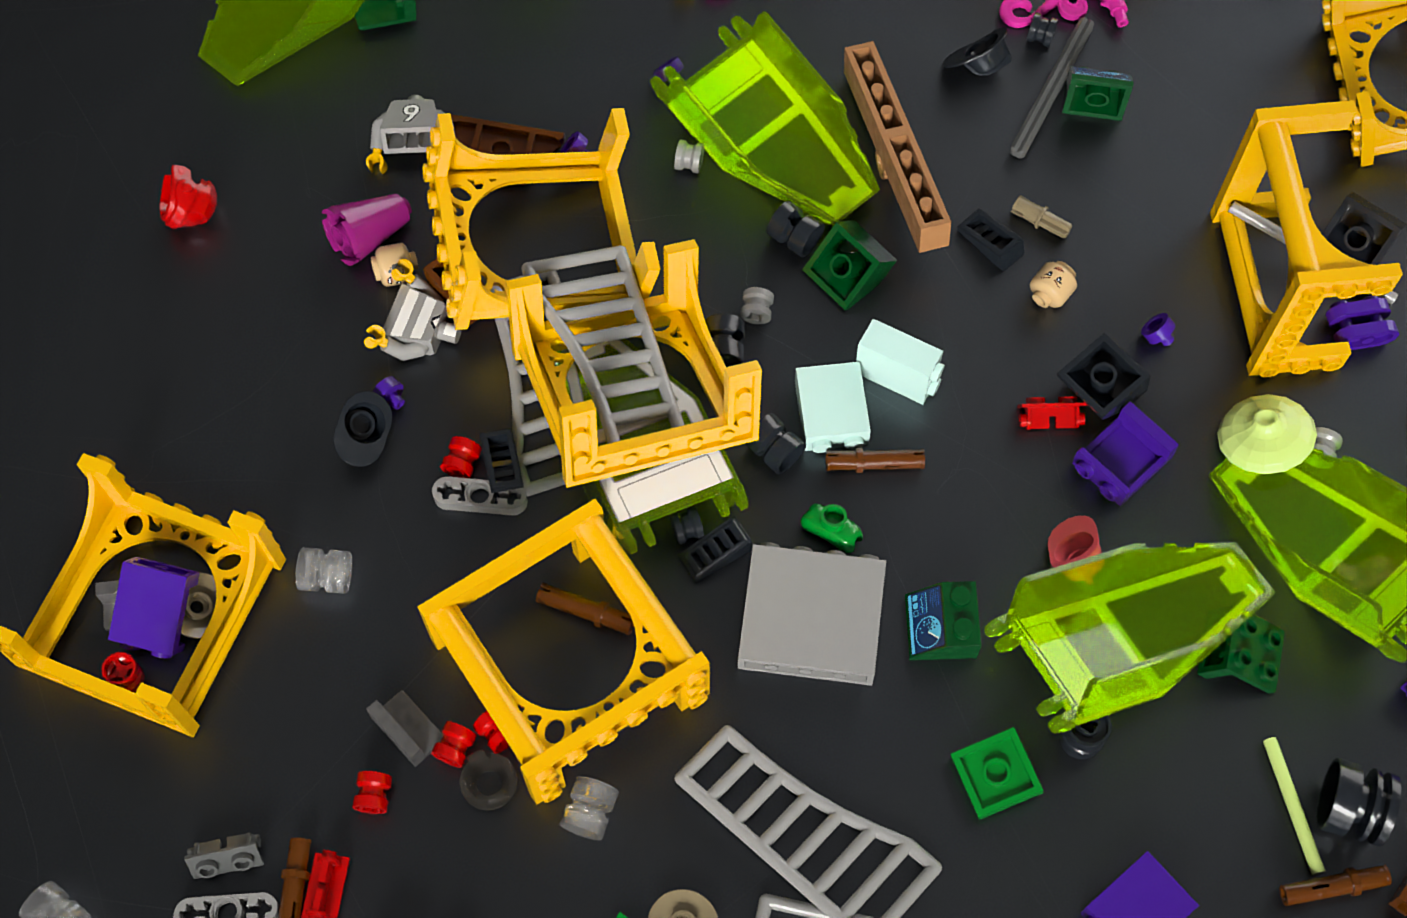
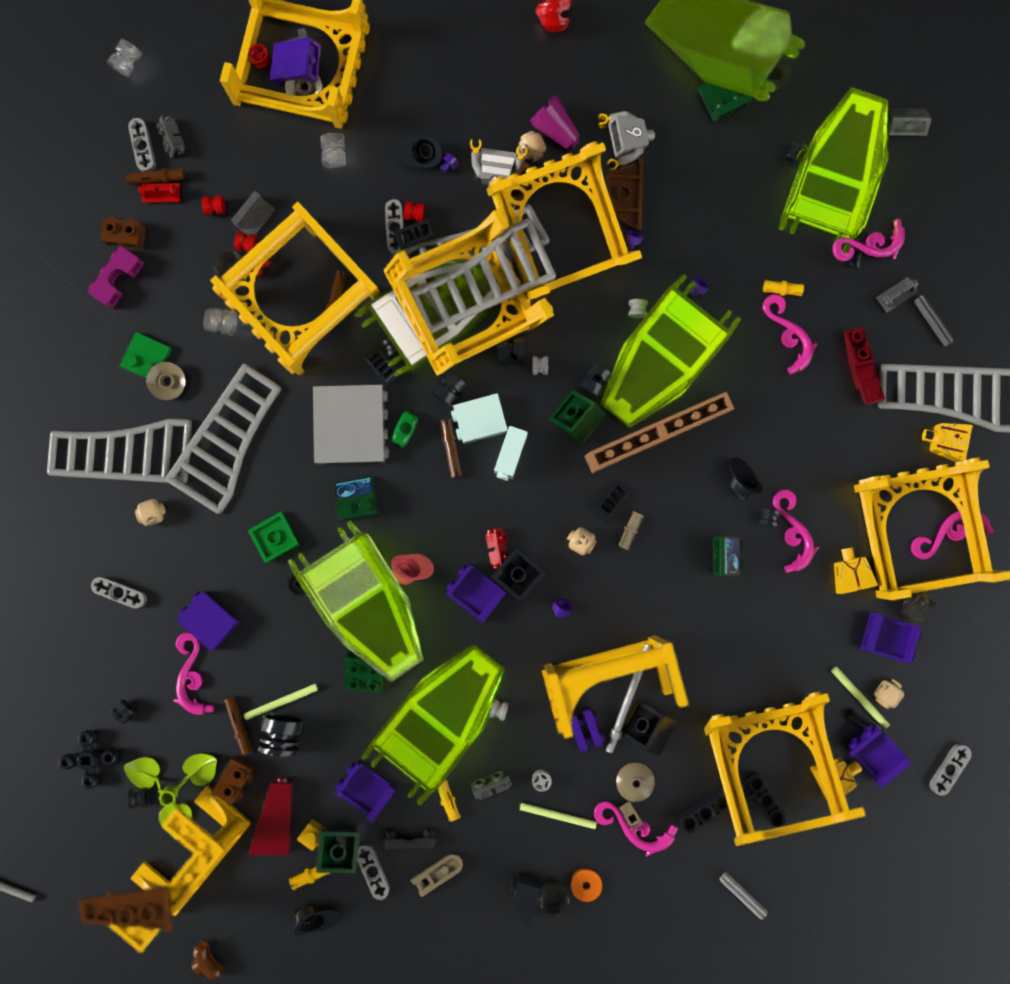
camera: 80 degrees right, 20 degrees up
dark grey axle [1010,17,1094,159] -> none
yellowish green hat [1217,394,1317,474] -> none

